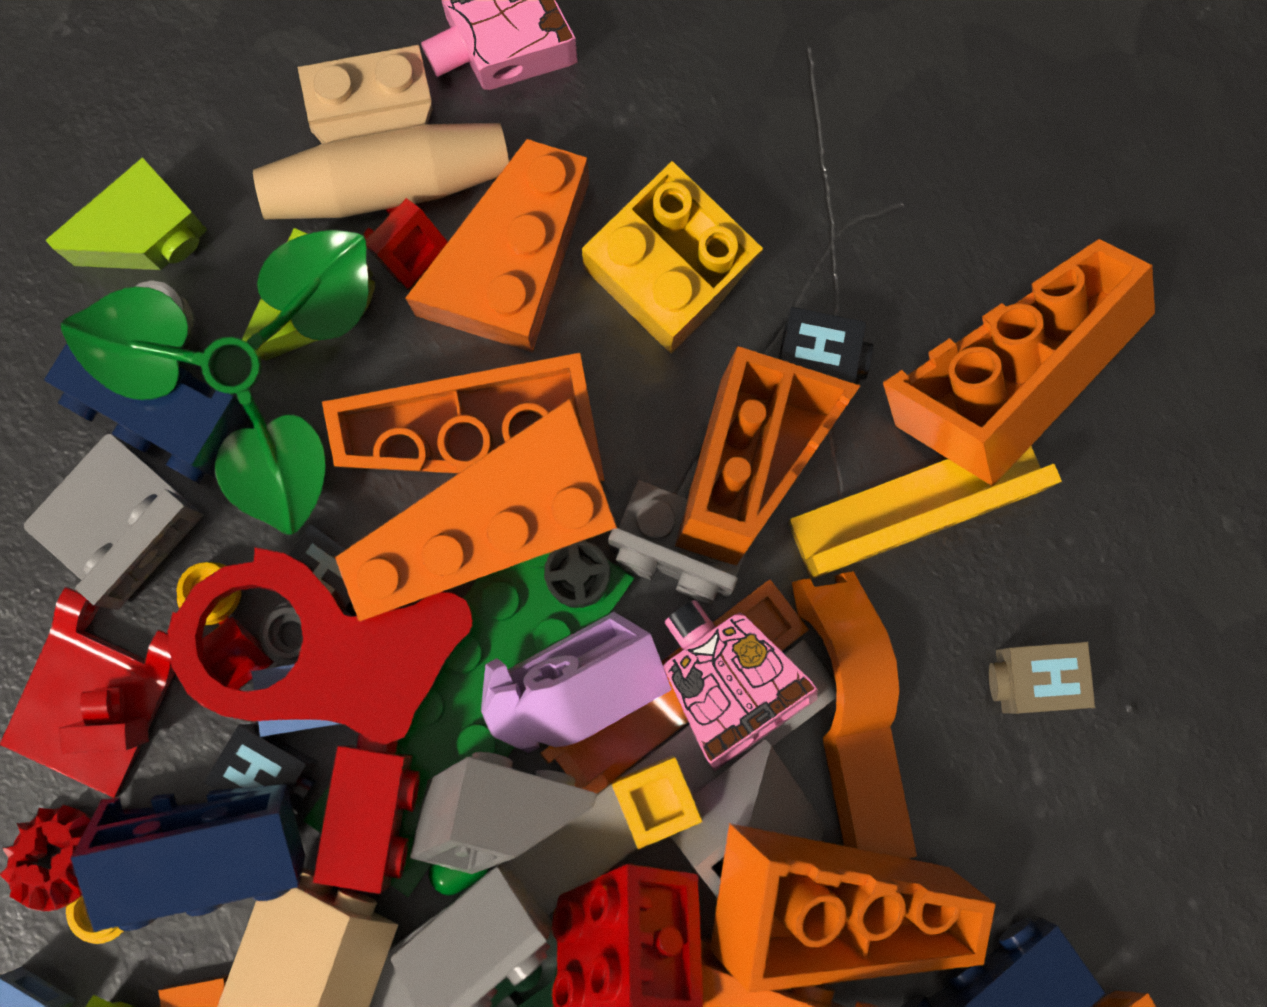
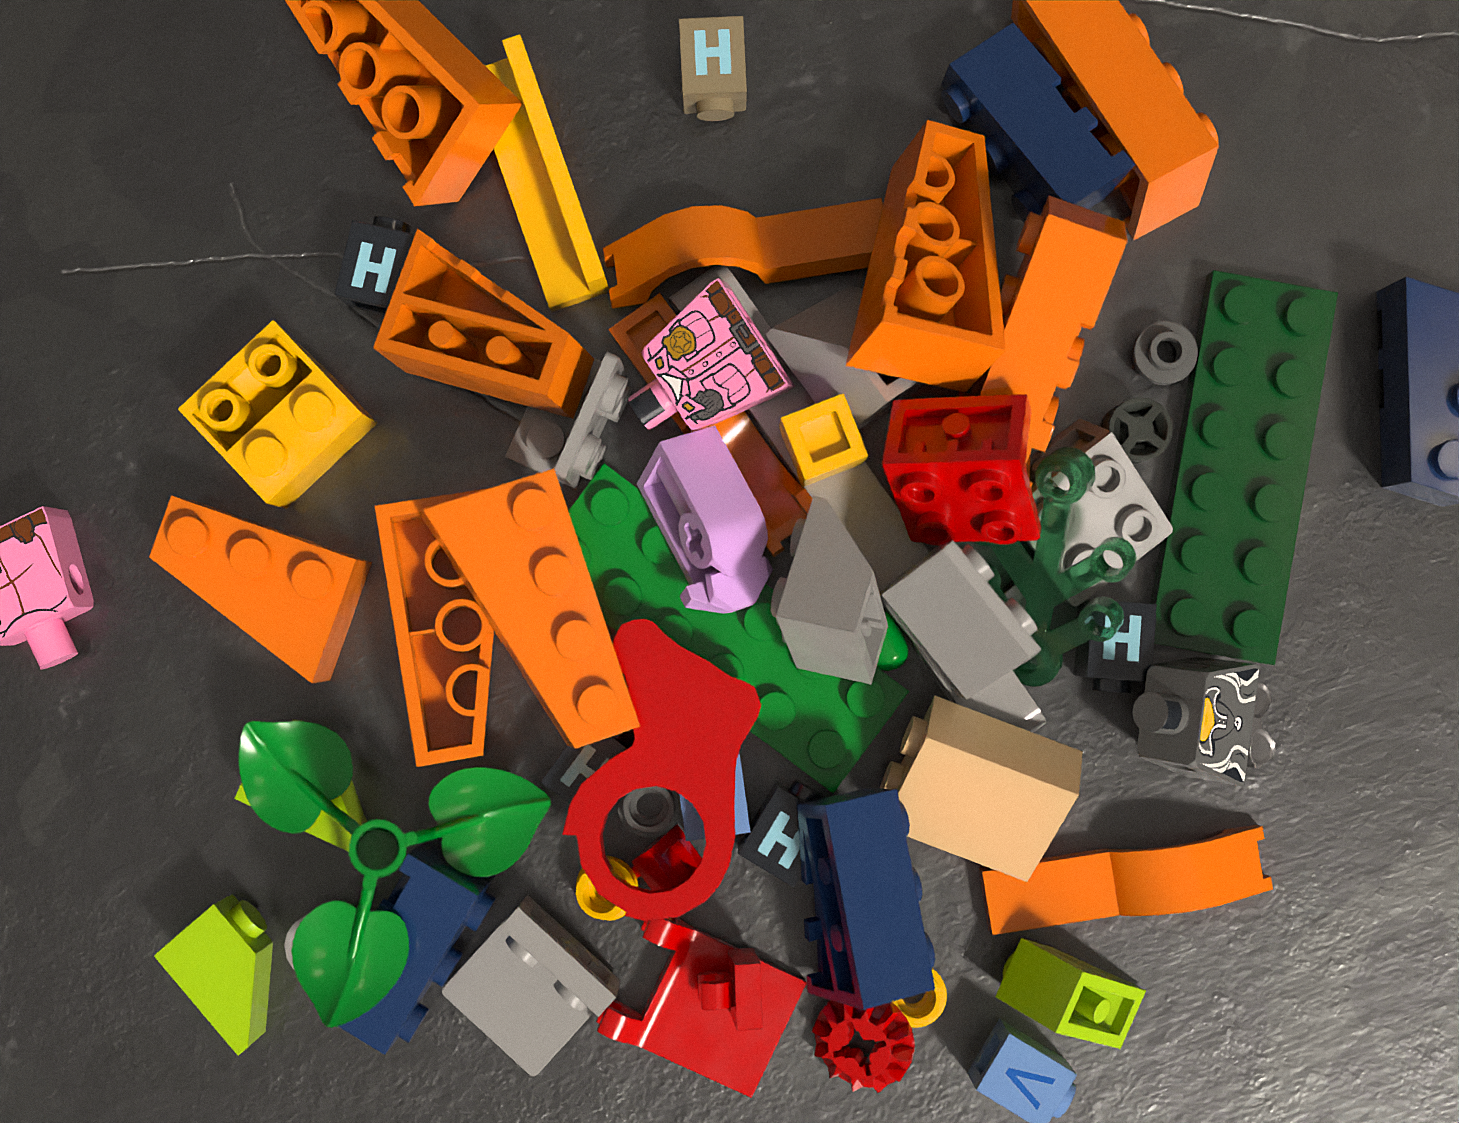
camera: 90 degrees left, 5 degrees up
tan plate [253,45,509,220] -> none
red brick [313,734,420,894] -> none
red tile [363,198,448,289] -> none
pearl dark grey wheel [544,540,610,608] -> none

